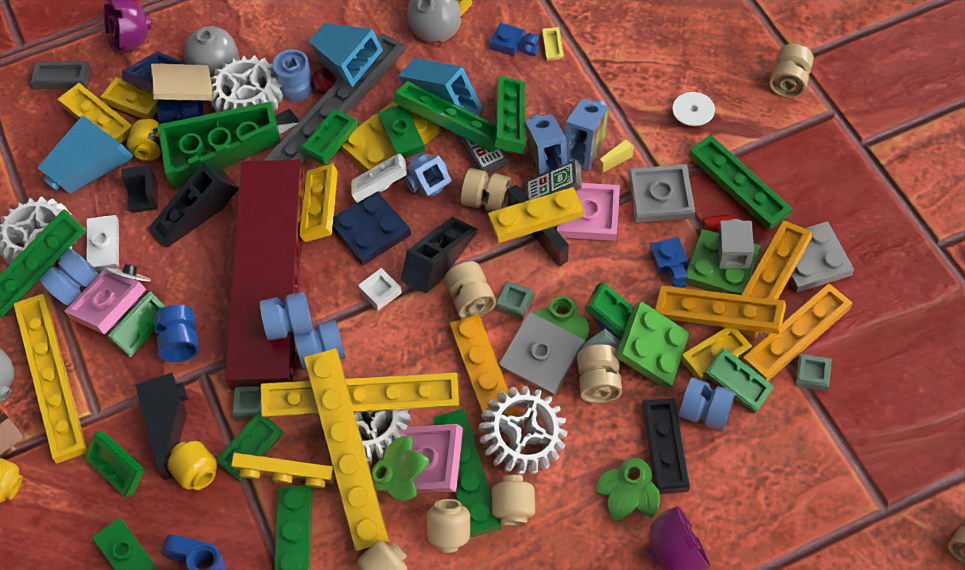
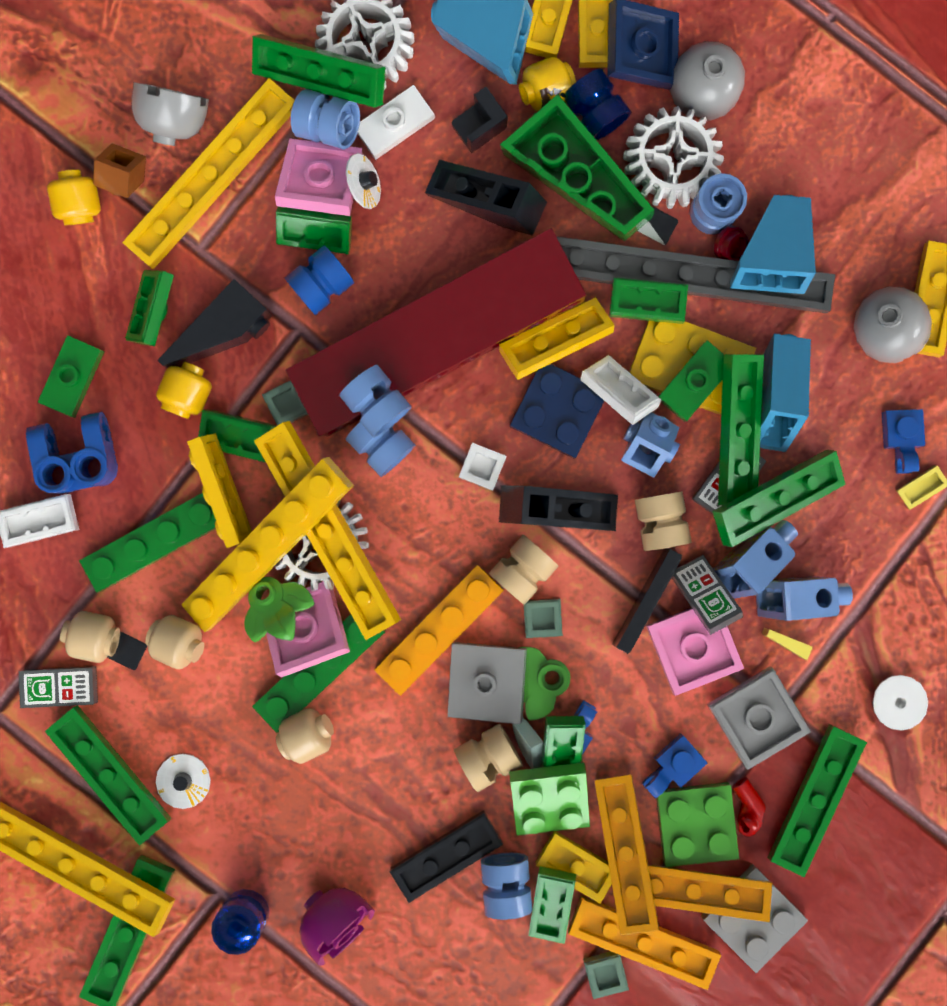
camera: 60 degrees right, 30 degrees up
tan slope [151,64,212,101] -> none
tan head [426,499,470,553] -> none
white gear [479,386,567,475] -> none
yellow plate [488,187,584,243] -> none
bright green plate [595,458,660,521] -> none
light grey brick [717,219,754,269] -> none

